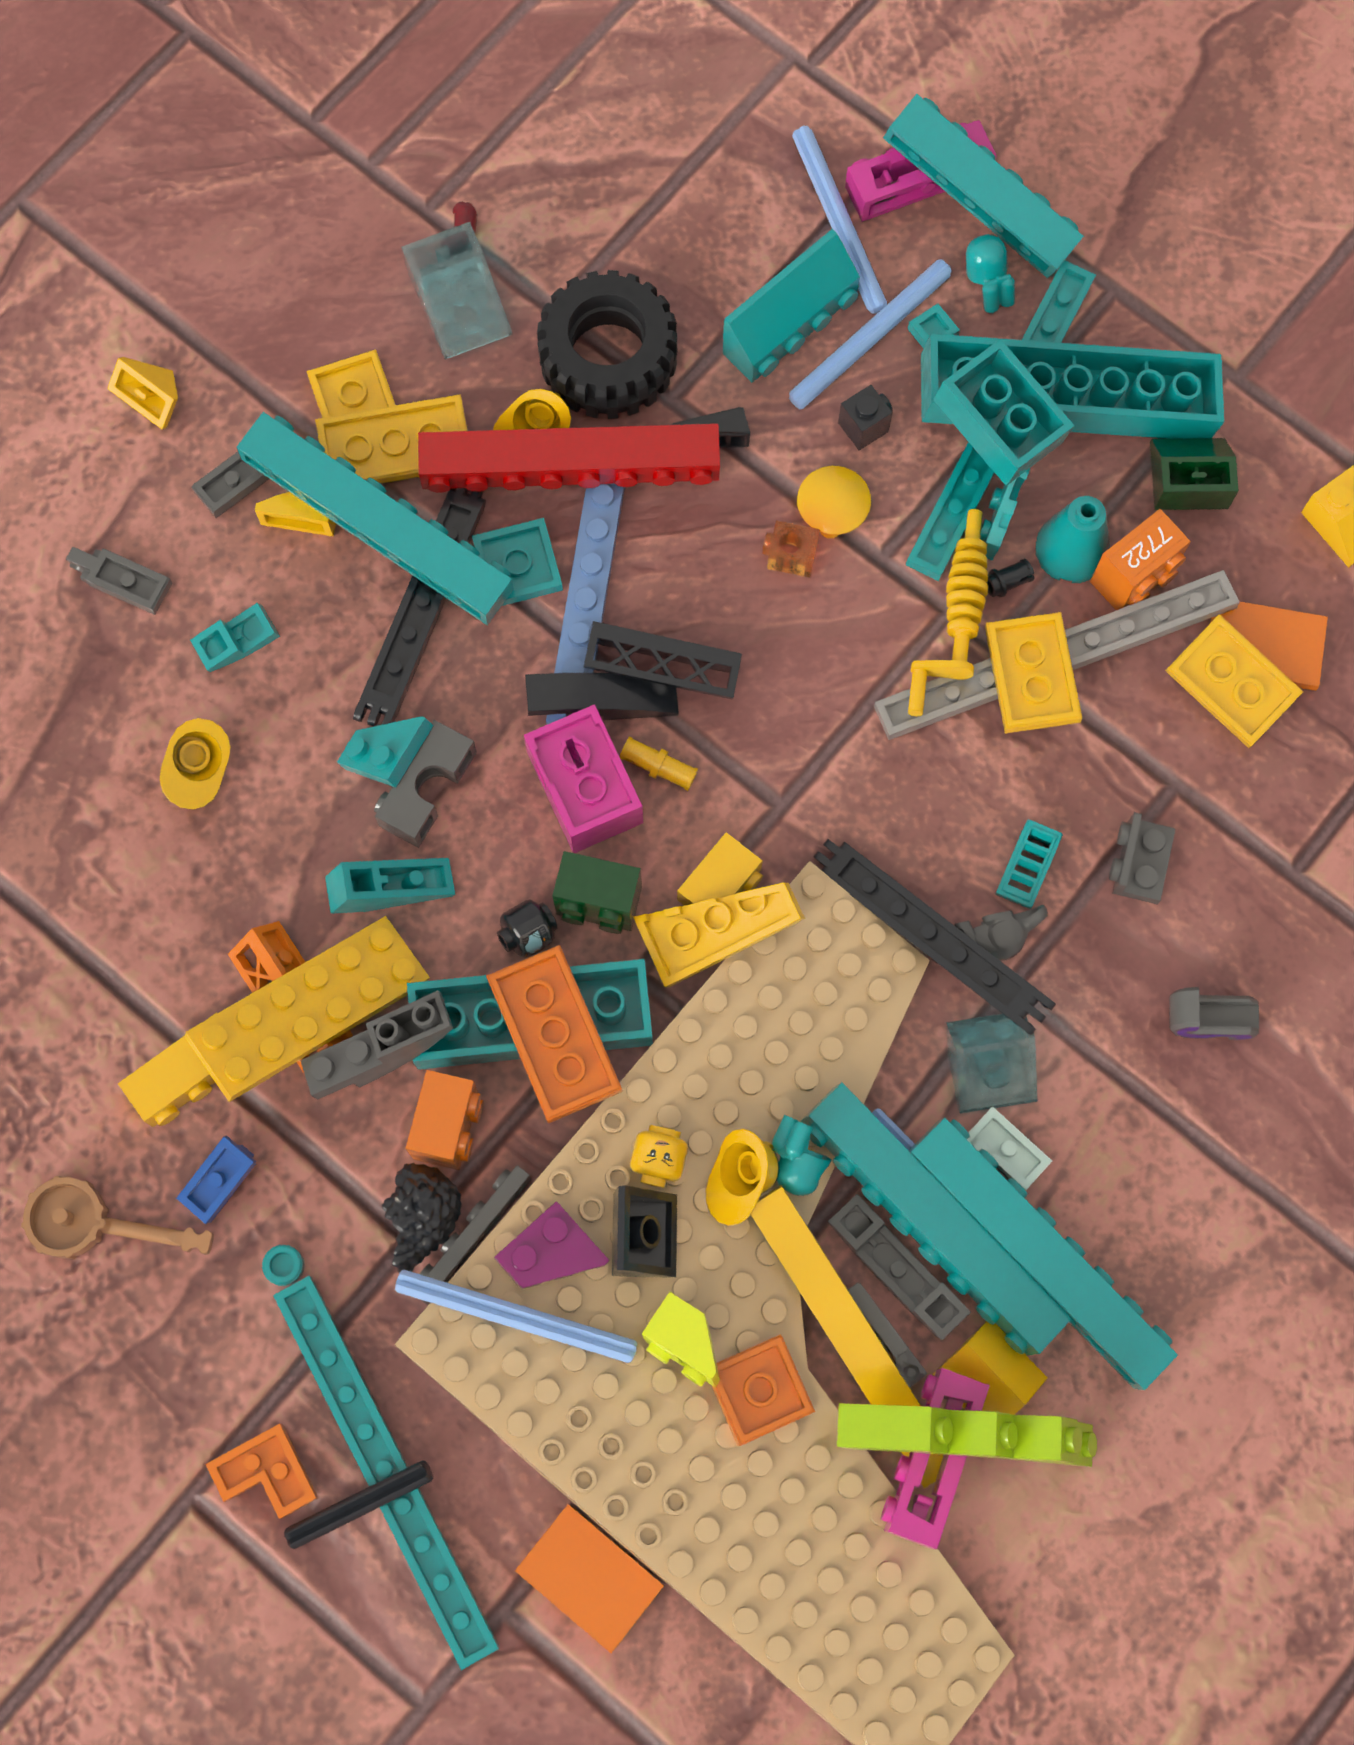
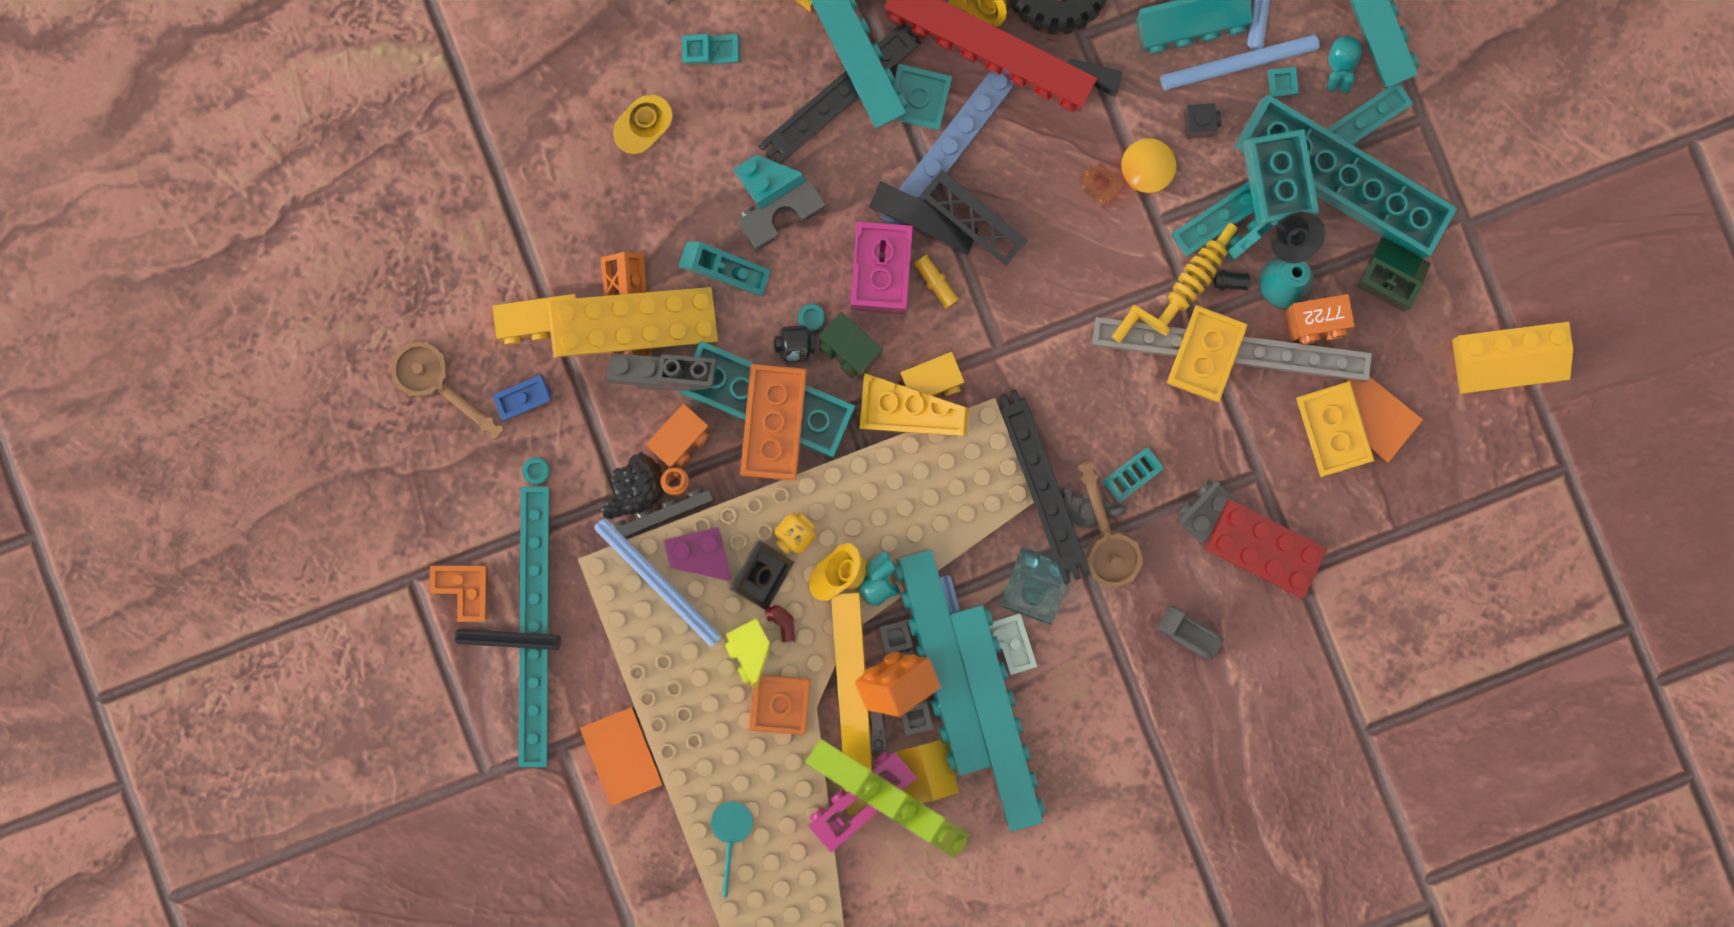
camera: 25 degrees right, 10 degrees up
none -> orange cone [661,467,689,497]
none -> teal piece [711,801,753,898]
none -> dark red arm [764,605,796,642]
none -> teal tile [798,304,825,332]
none -> orange brick [854,652,941,717]
none -> medium nougat piece [1078,461,1144,588]
none -> red plate [1204,500,1327,599]
none -> black dish [1270,211,1325,263]

